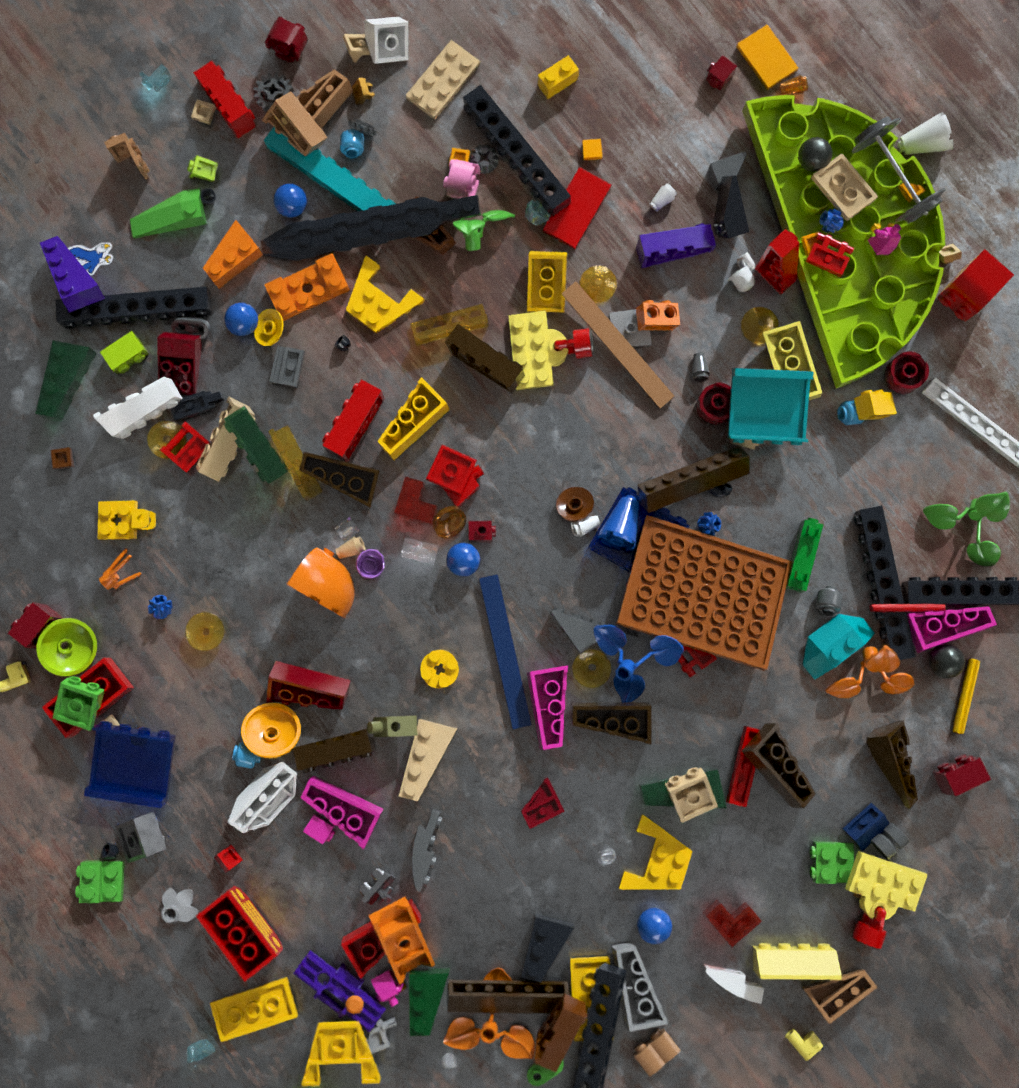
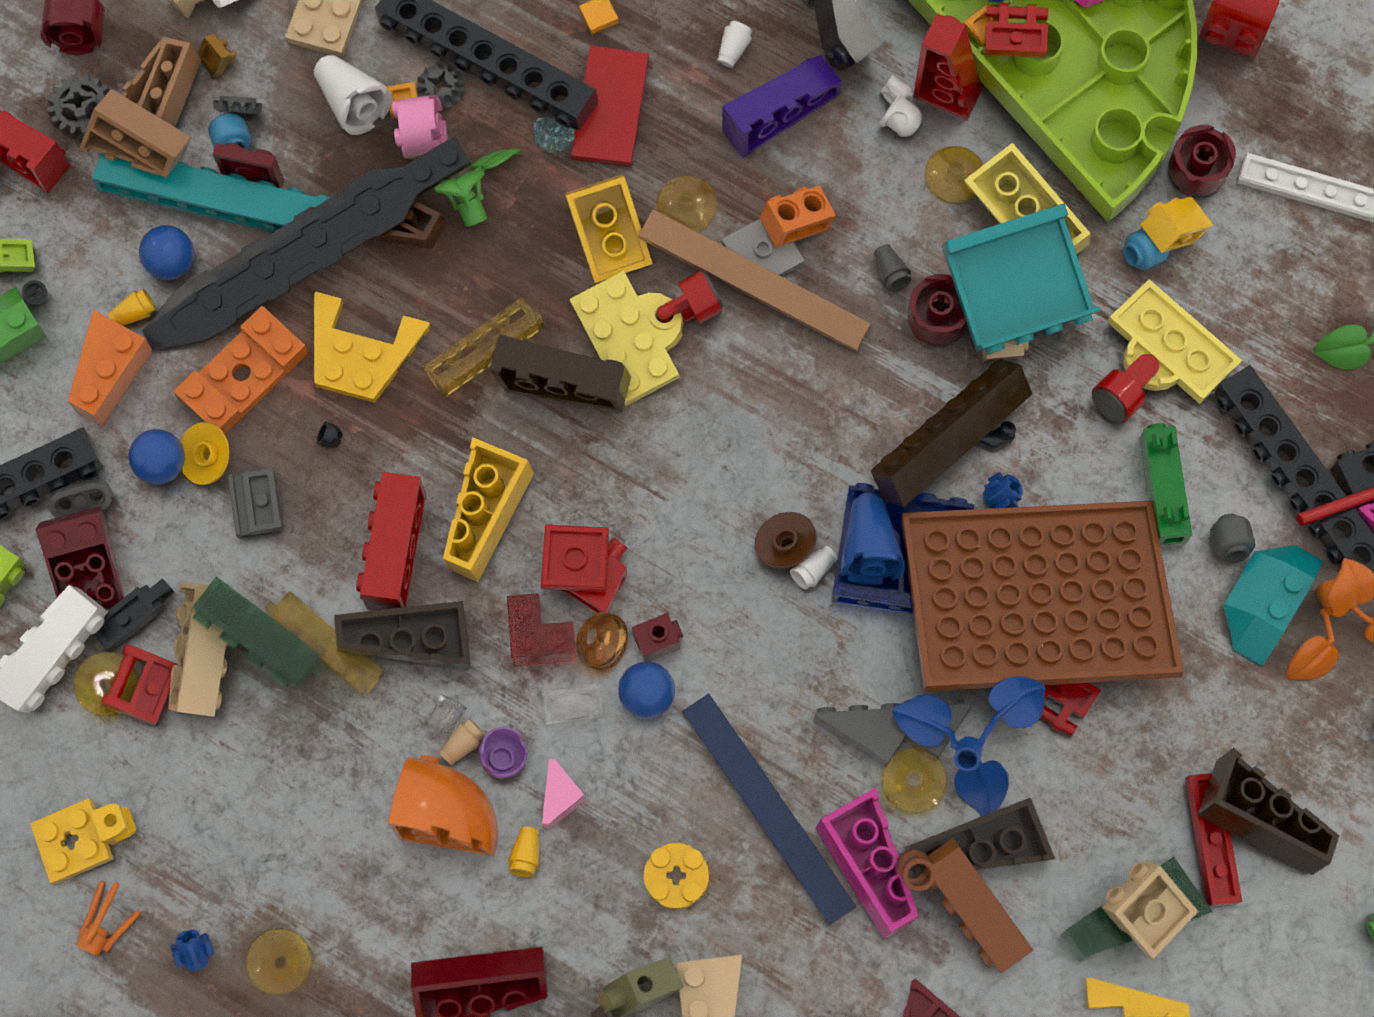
camera: 20 degrees left, 10 degrees down
none -> yellow cone [107,288,156,326]
none -> dark red plate [213,143,284,189]
none -> white cone [314,55,392,135]
none -> yellow cone [507,827,539,878]
none -> bright pink slope [542,759,586,829]
none -> dark orange hinge [897,838,1033,973]
none -> light yellow plate [1092,279,1242,423]

